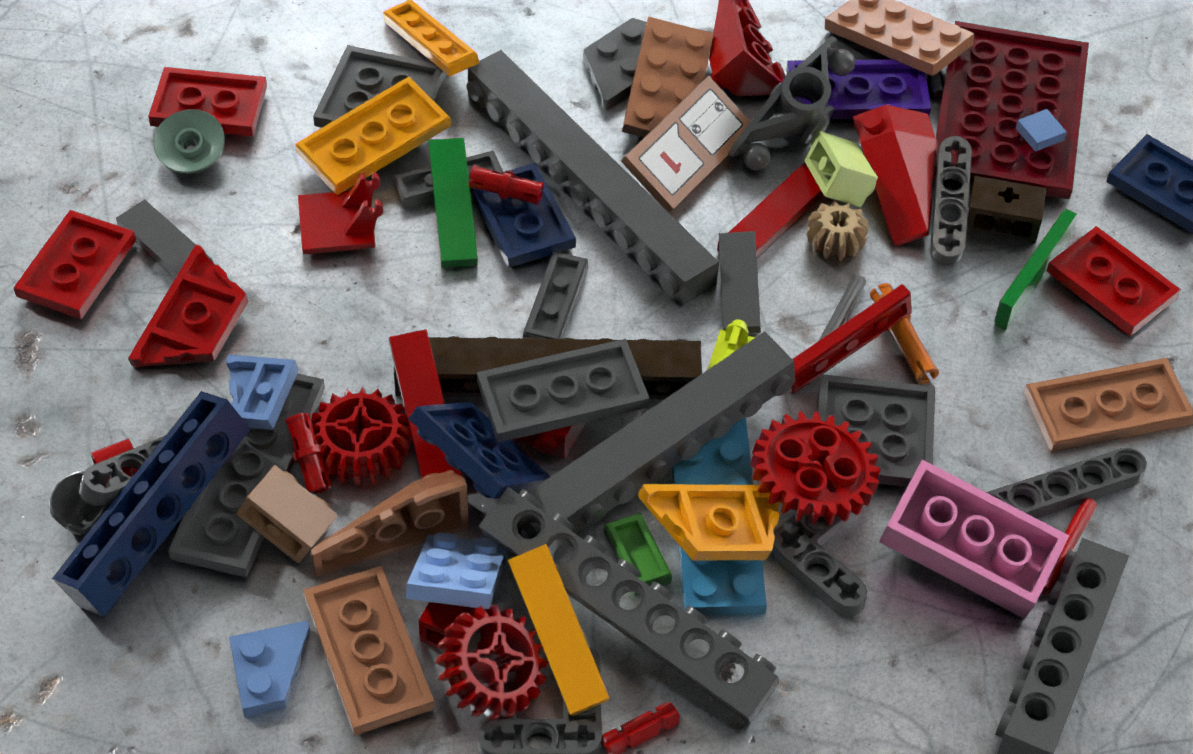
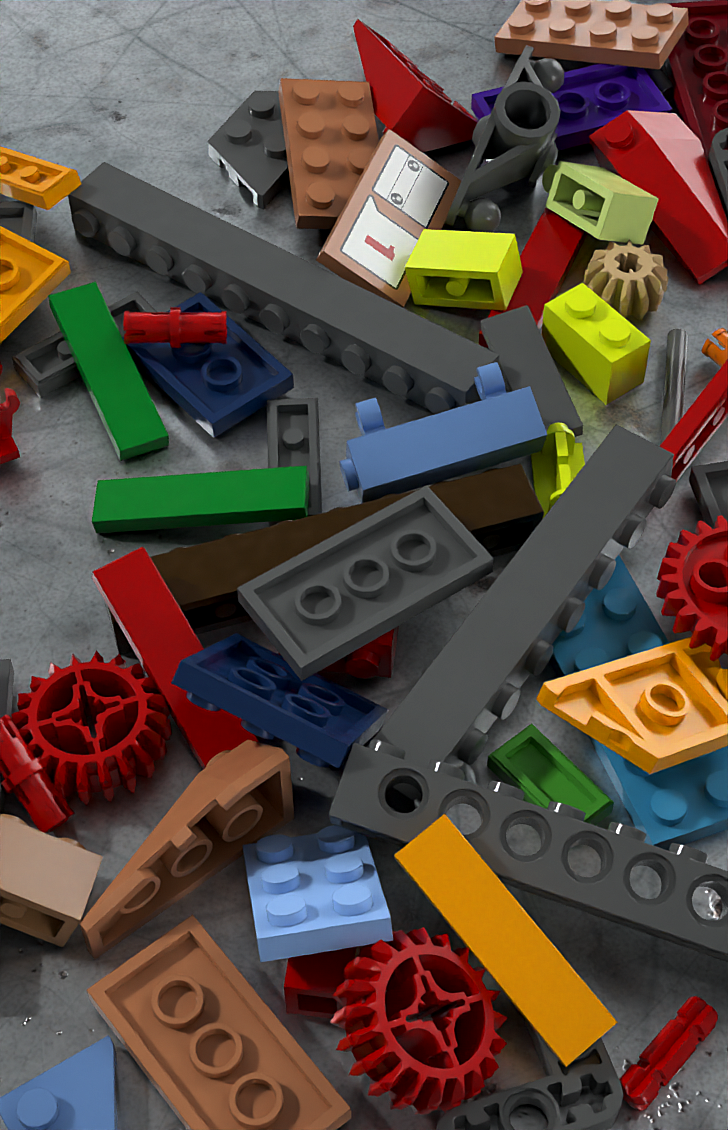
camera: 15 degrees left, 0 degrees up
none -> green tile [92,466,310,533]
none -> medium blue brick [339,362,547,503]
none -> neon yellow brick [405,229,523,311]
none -> neon yellow brick [541,283,651,405]

